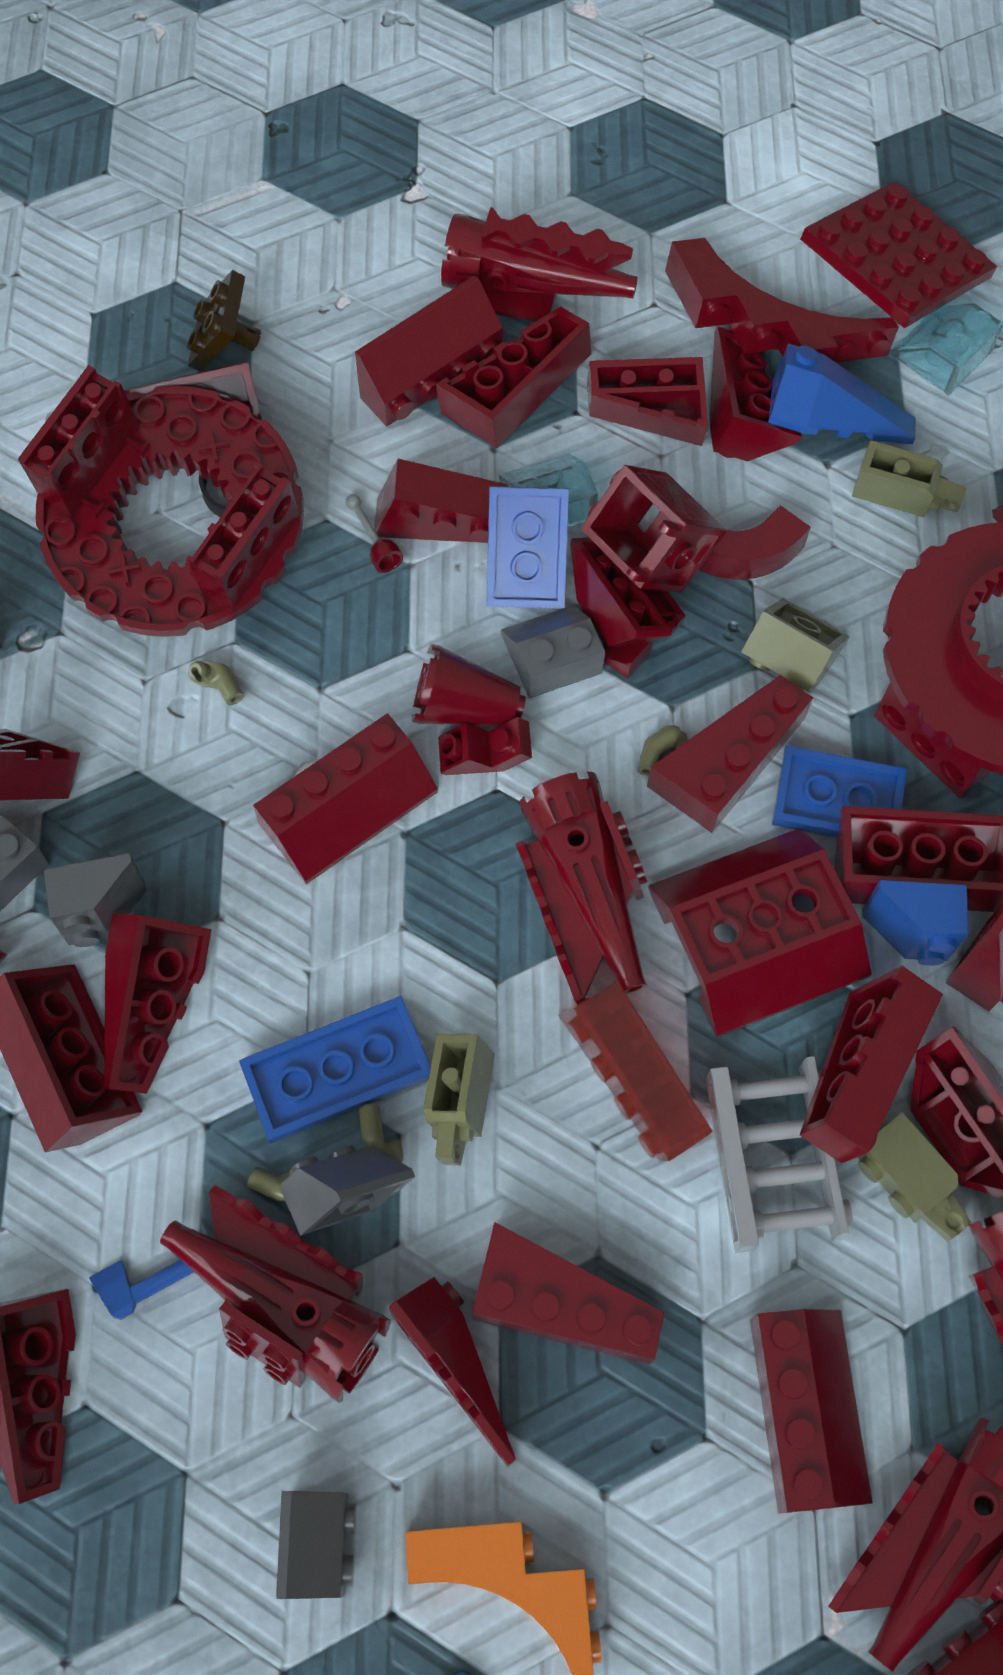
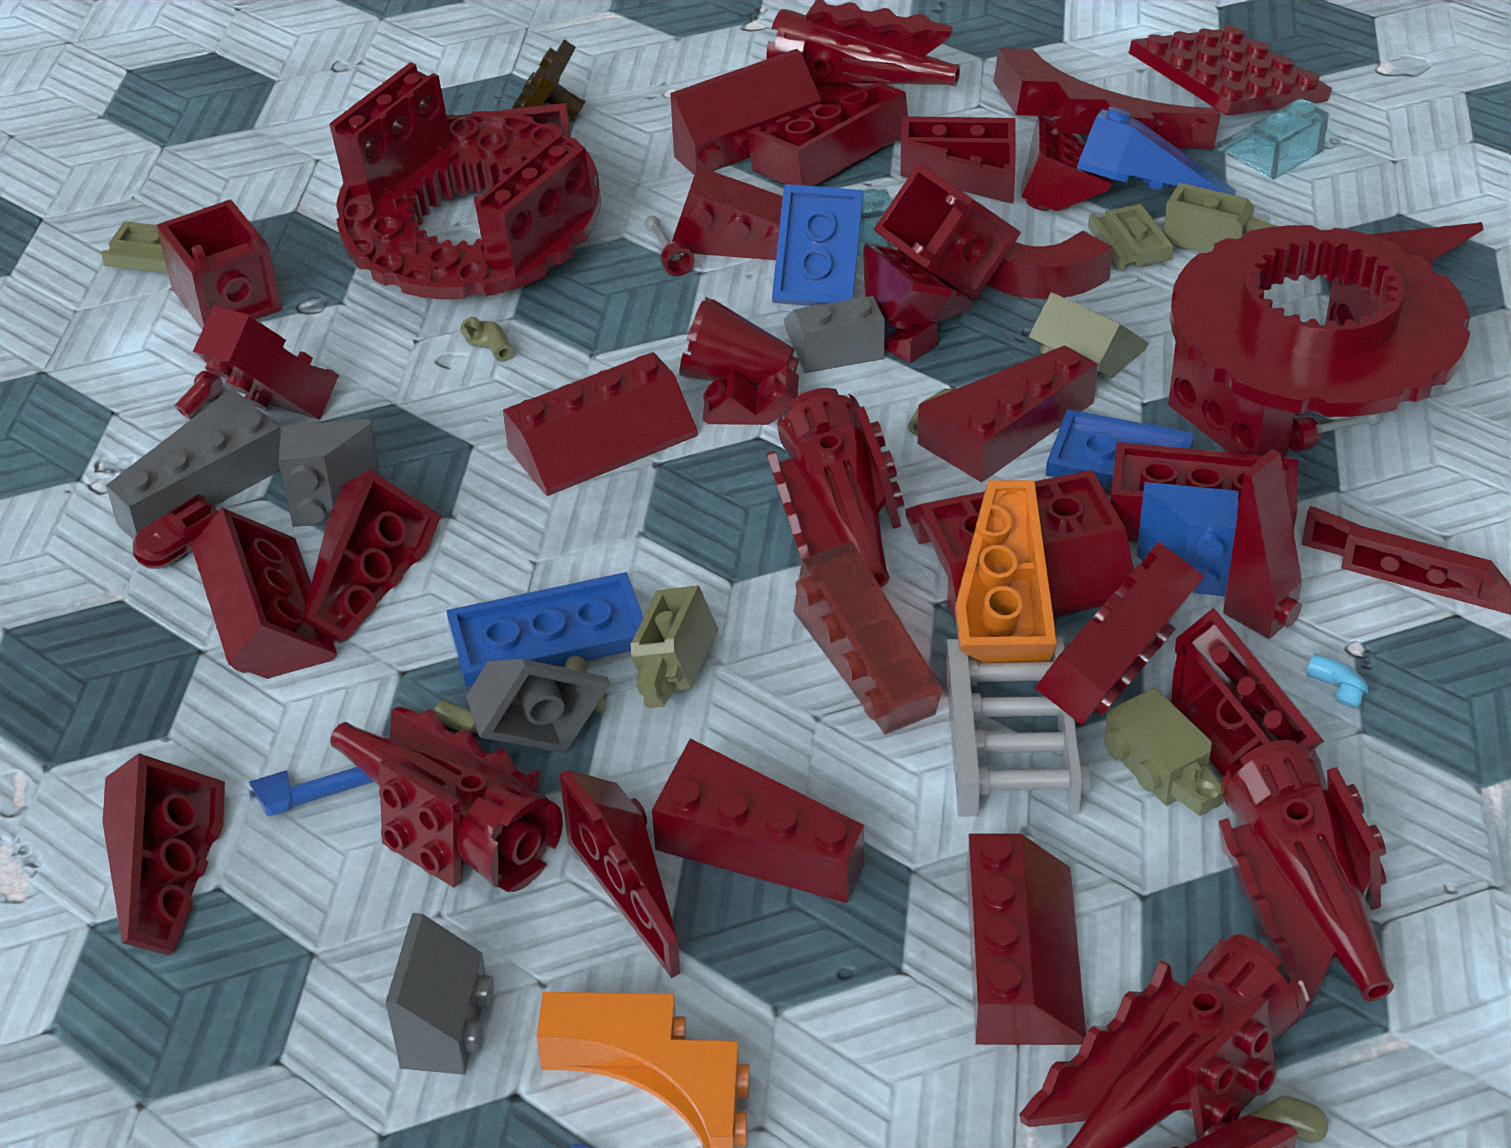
camera: 10 degrees right, 25 degrees down
none -> orange wedge [955,480,1057,663]
none -> olive plate [1088,204,1174,270]

